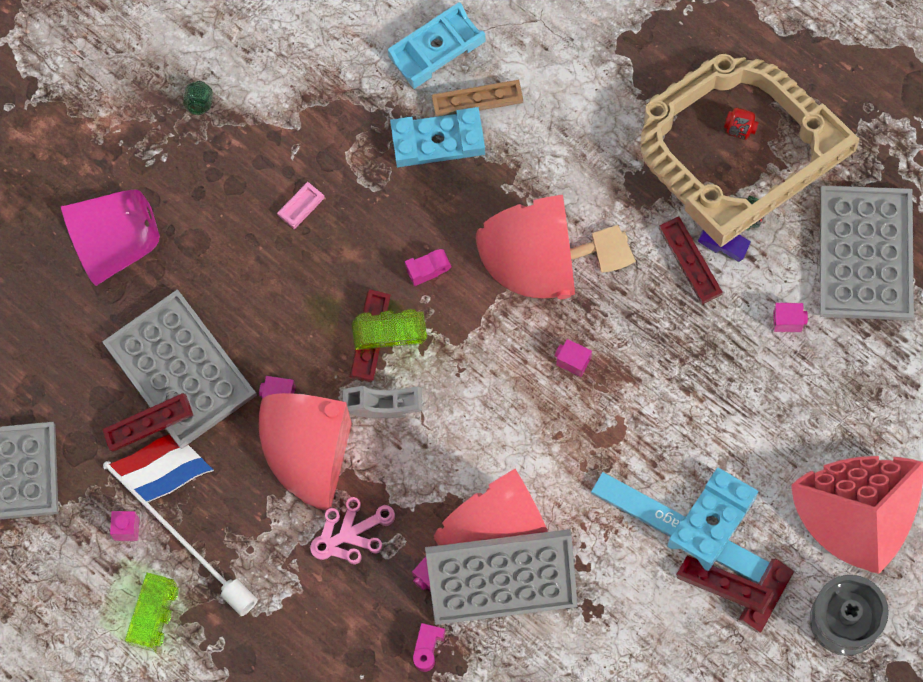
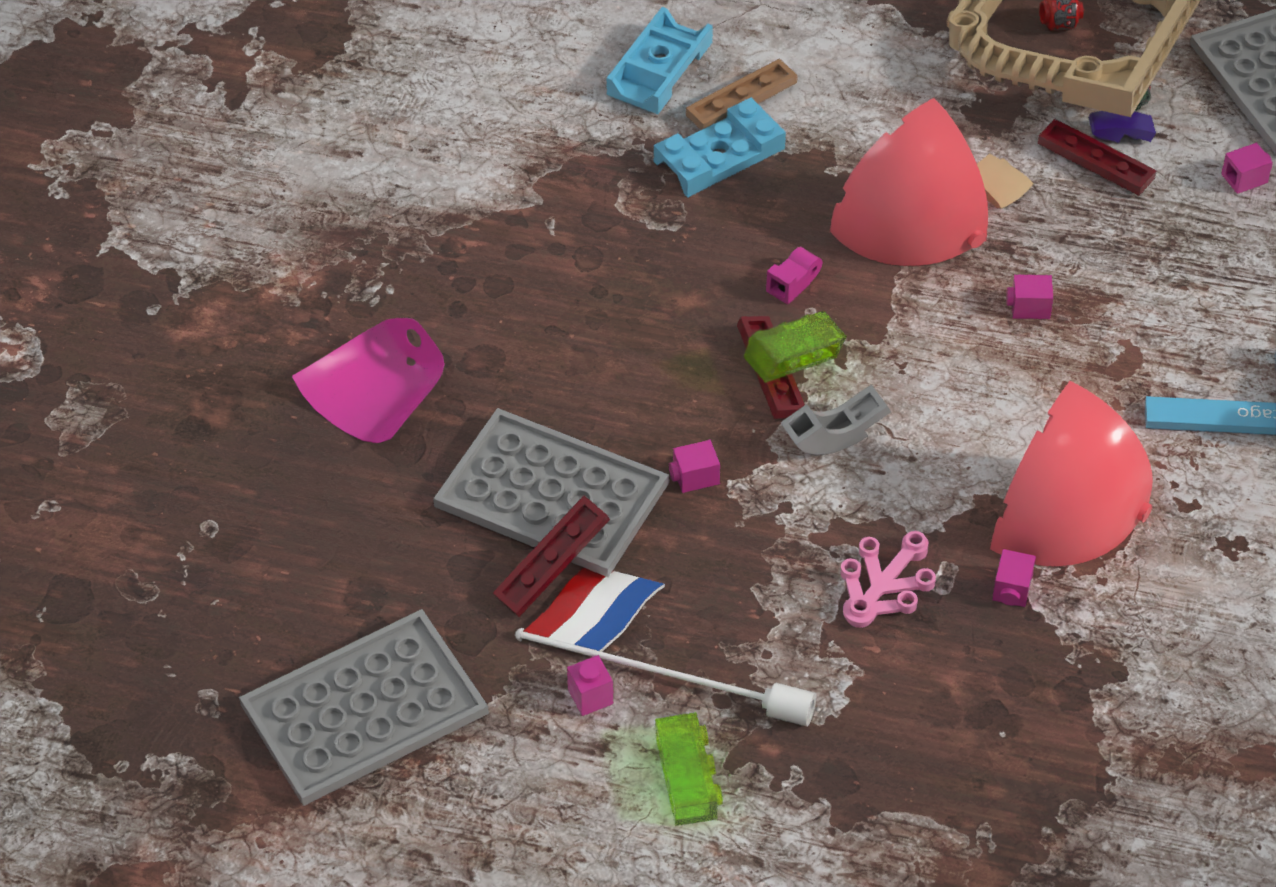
camera: 30 degrees left, 20 degrees down
clear green head [183,81,213,115] -> none
coral brick [258,393,352,511] -> none
bright pink tile [277,182,325,229] -> none
dark pink leg [413,623,446,672] -> none
light grey plate [425,529,578,625] -> none

